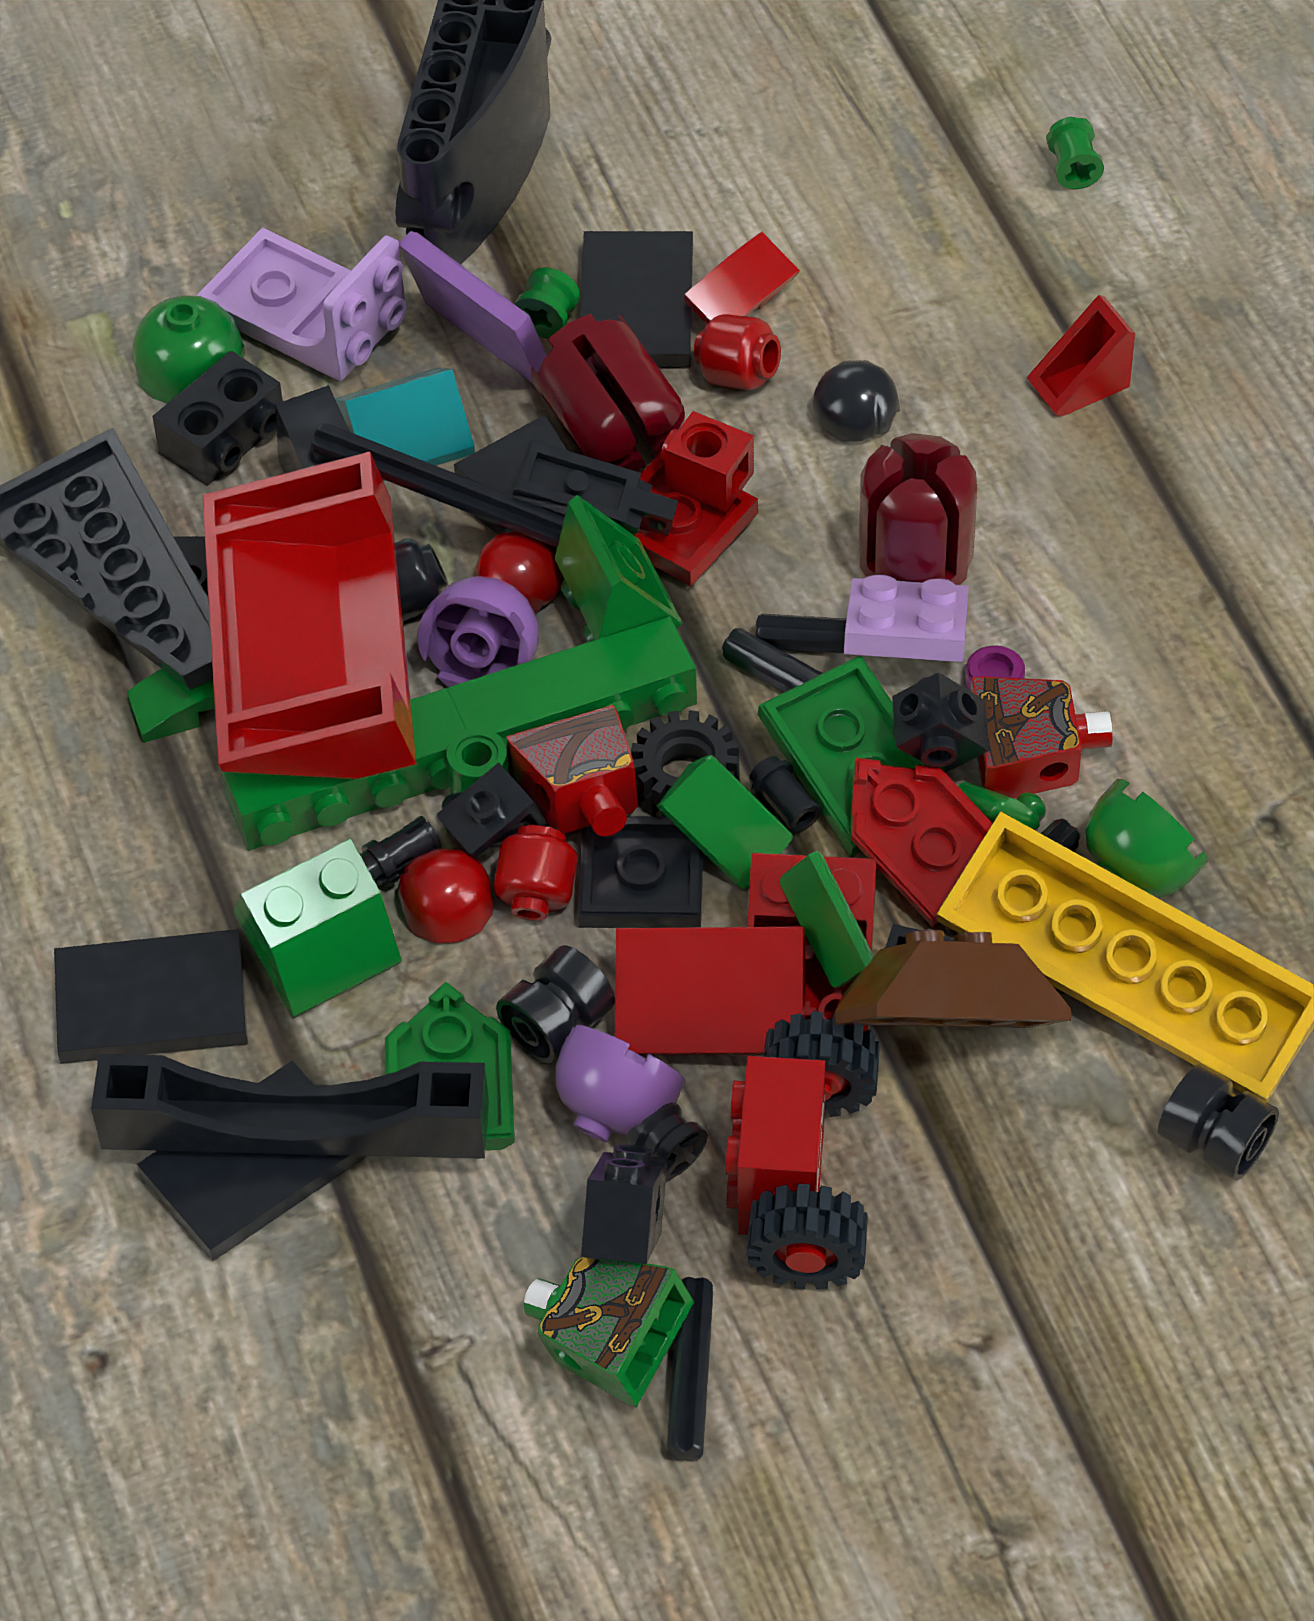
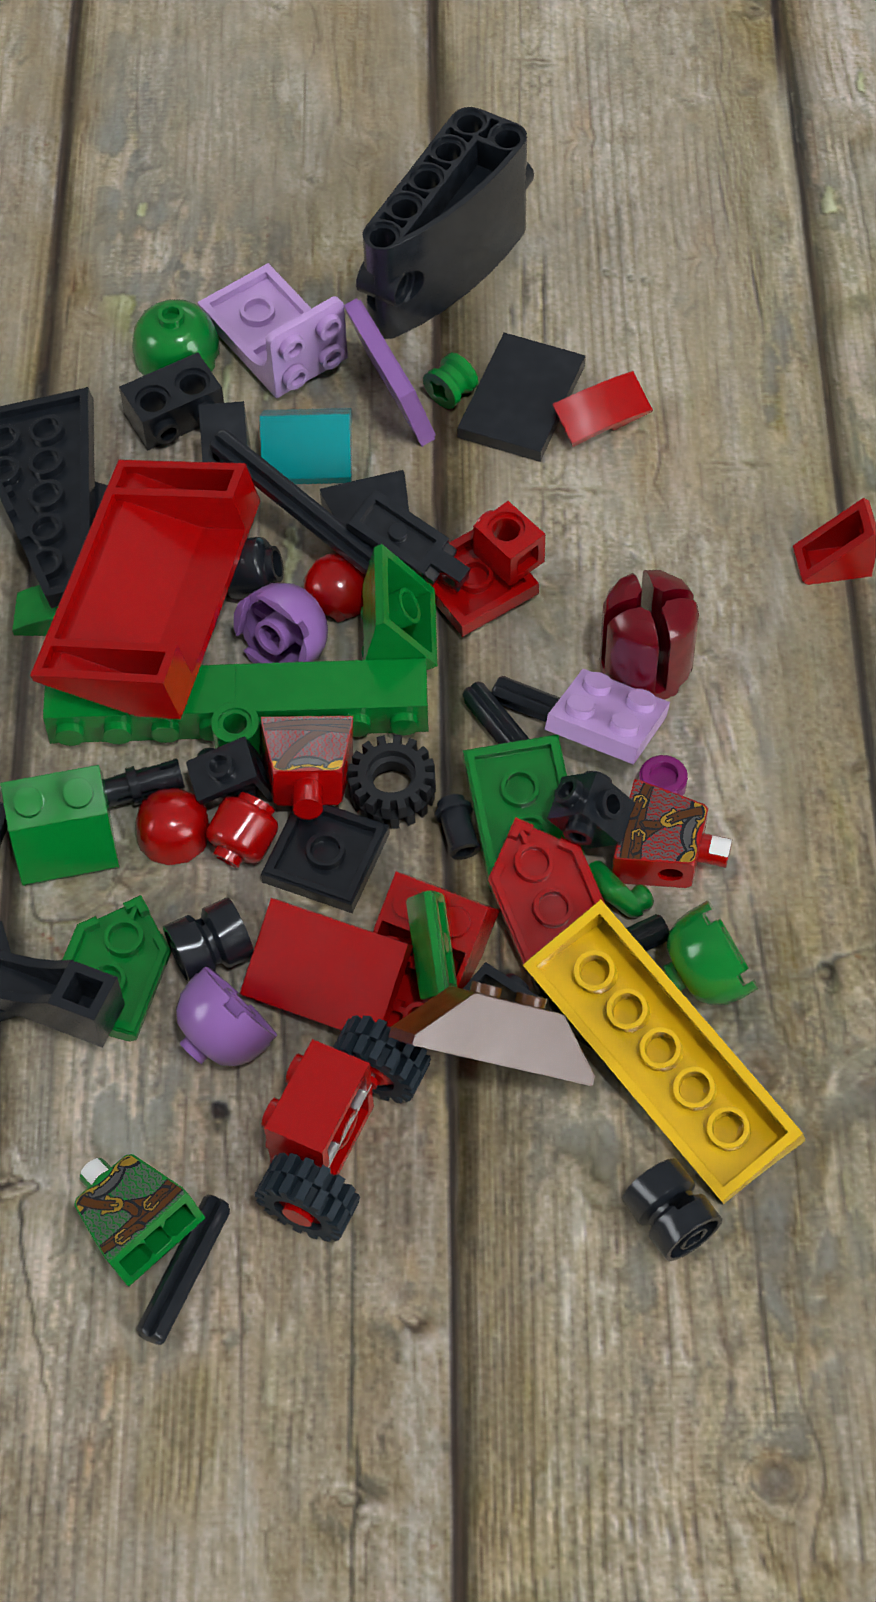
camera: 20 degrees right, 5 degrees up
dark red cylinder [531,314,685,472] -> none
black brick [581,1145,668,1264] -> none
black wheel [626,1102,708,1179] -> none
green slope [657,755,794,890] -> none
red head [693,314,781,391] -> none
black hair [813,360,900,441] -> none

